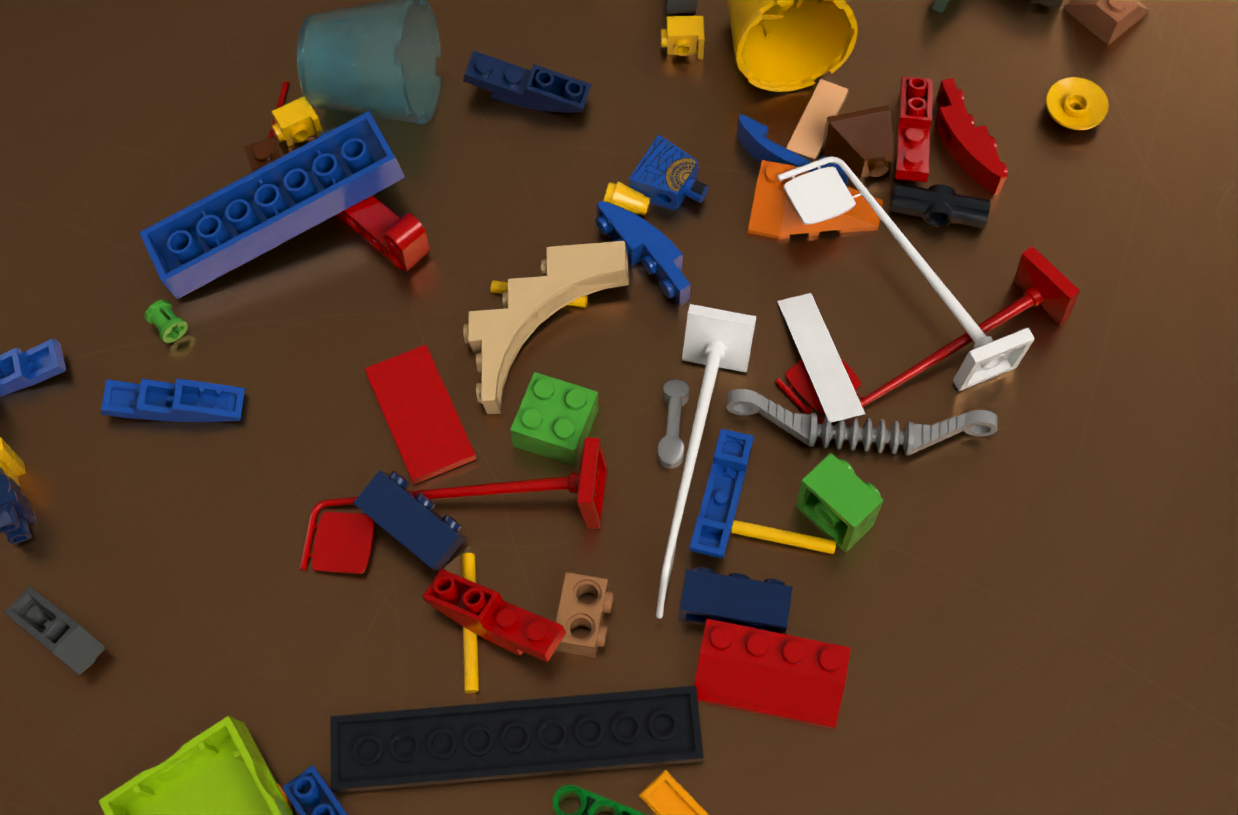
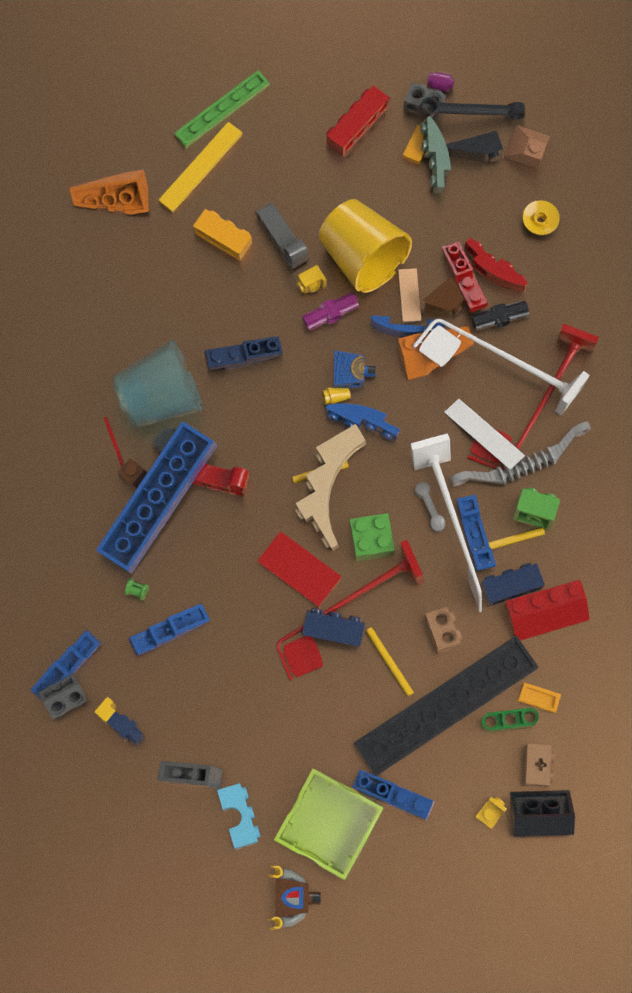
camera: 30 degrees left, 10 degrees up
yellow brick [271,96,323,147] -> none
red slope [422,569,566,662] -> none
none -> medium azure arch [217,783,261,850]
none -> magenta piece [302,292,359,331]

